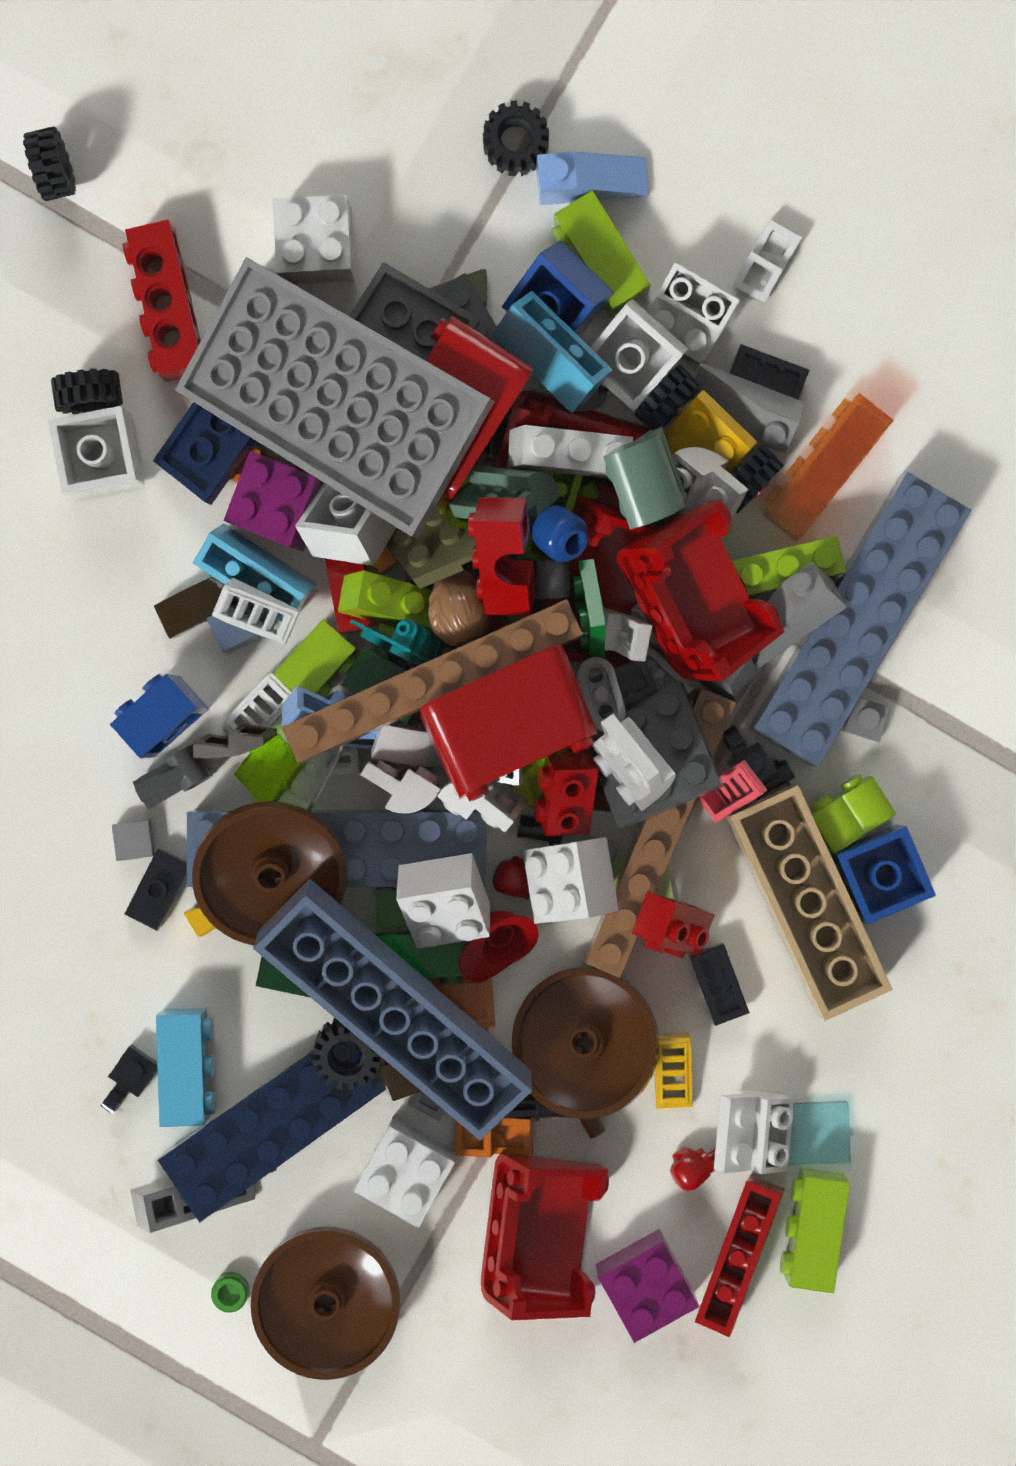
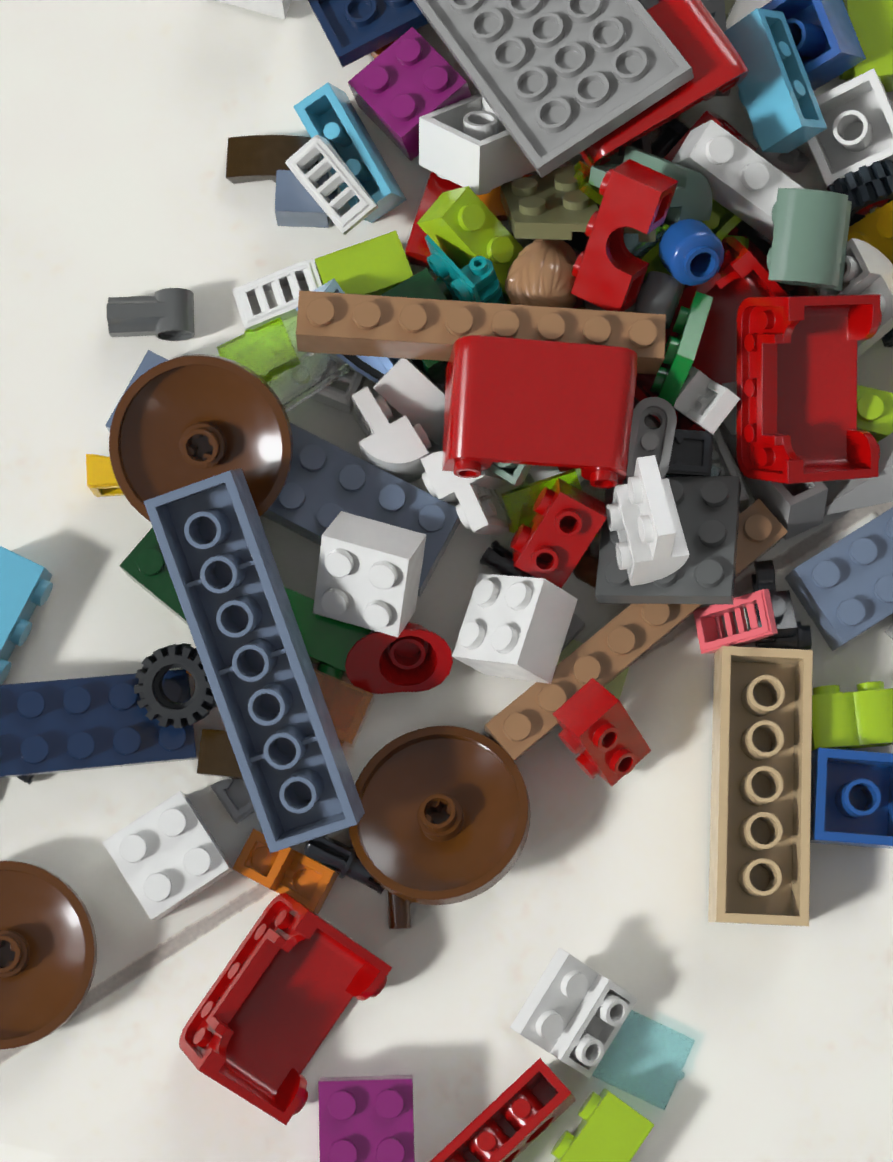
camera: 20 degrees right, 10 degrees down
blue brick [110,674,209,758] -> none
light grey tile [112,819,155,861] -> none
black plate [124,848,187,931] -> none
dark brown slope [193,724,277,758] -> none
bright green tile [376,888,407,926] -> none
red piece [492,856,530,900] -> none
yellow slope [654,1033,693,1109] -> none
red piece [670,1147,716,1192] -> none
black plate [688,942,750,1026] -> none

